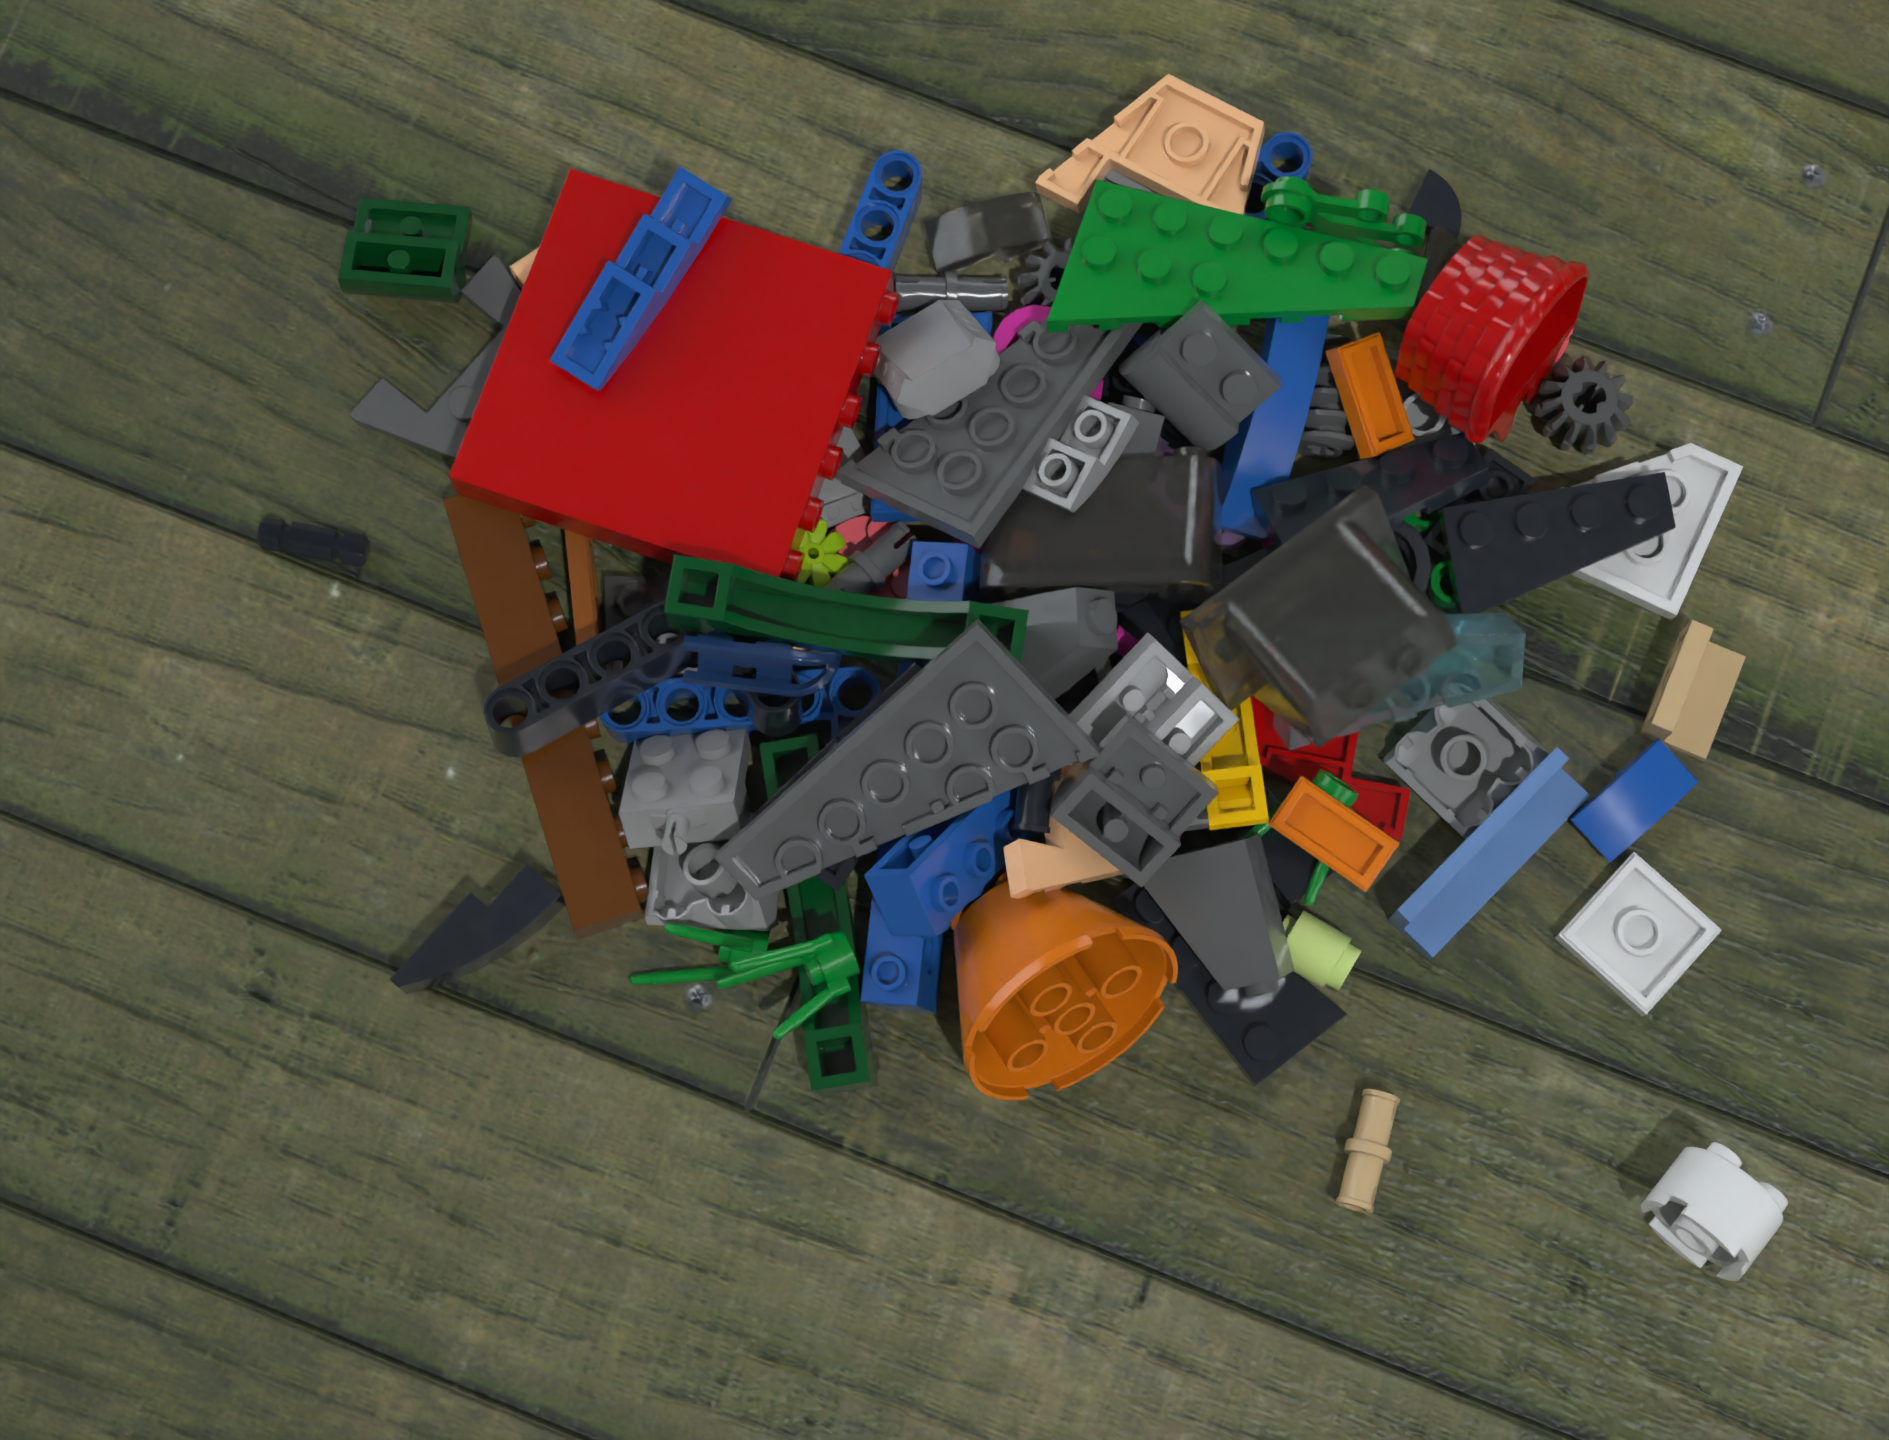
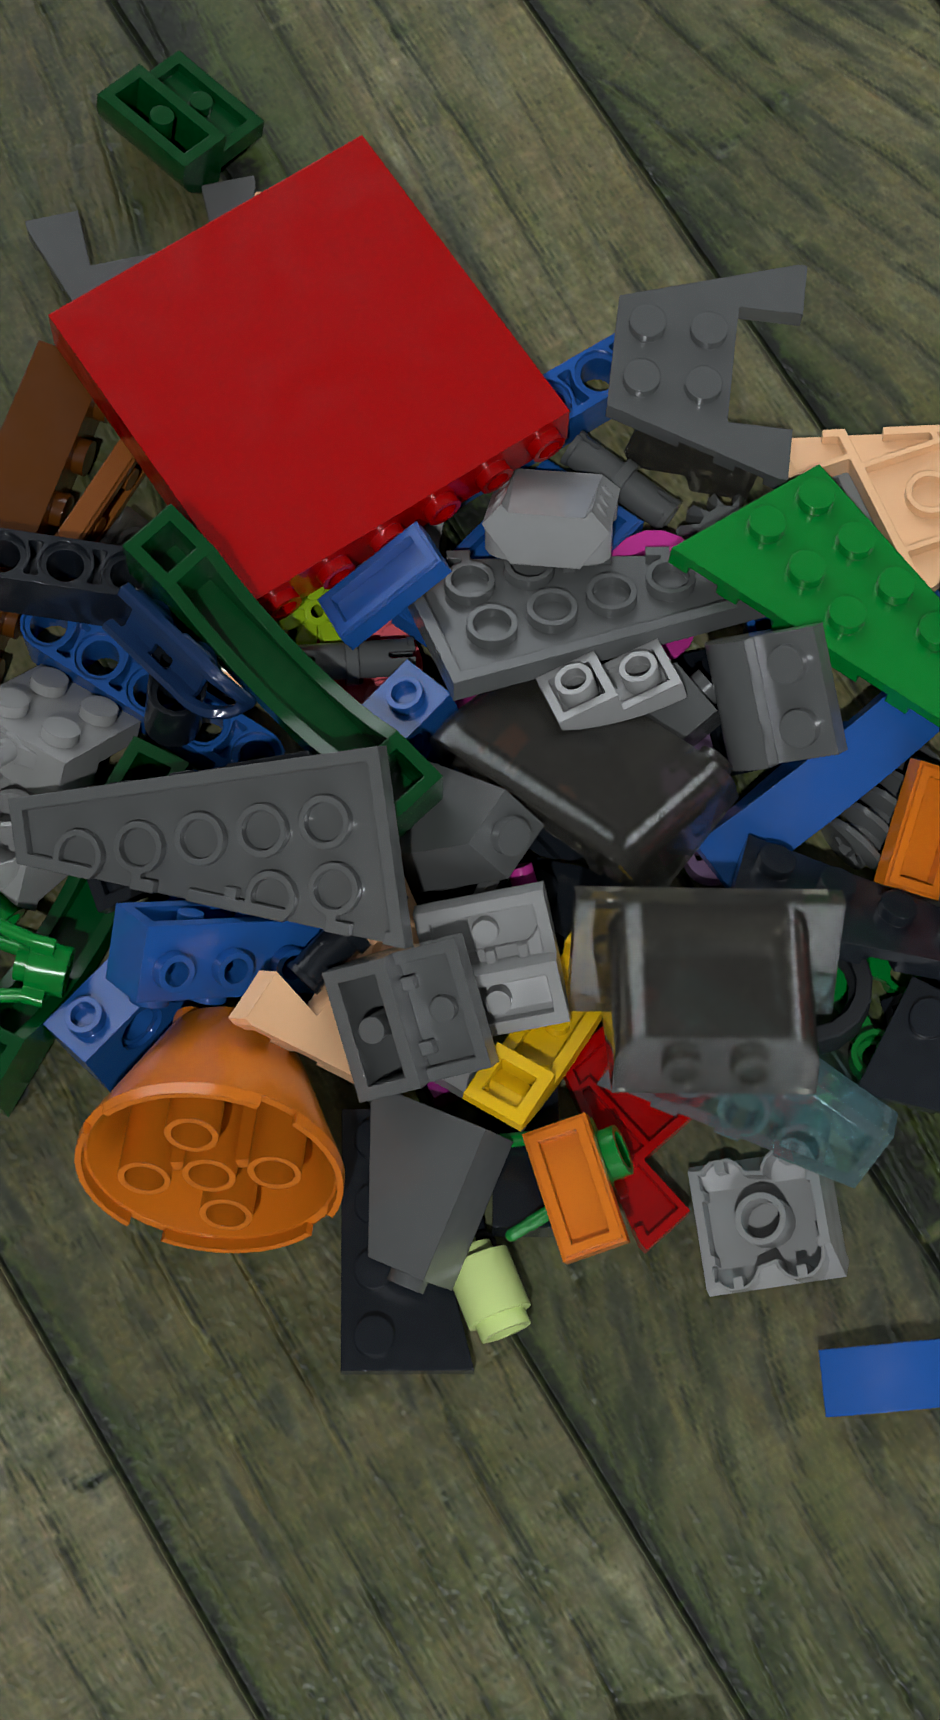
camera: 35 degrees right, 5 degrees down
blue slope [549,167,733,391] -> none
tan pin [1335,1089,1400,1214] -> none
medium blue fence [1388,747,1590,960] -> none
white tile [1555,852,1722,1017] -> none
none -> blue tile [317,521,452,650]
none -> dark grey wing [605,265,807,489]

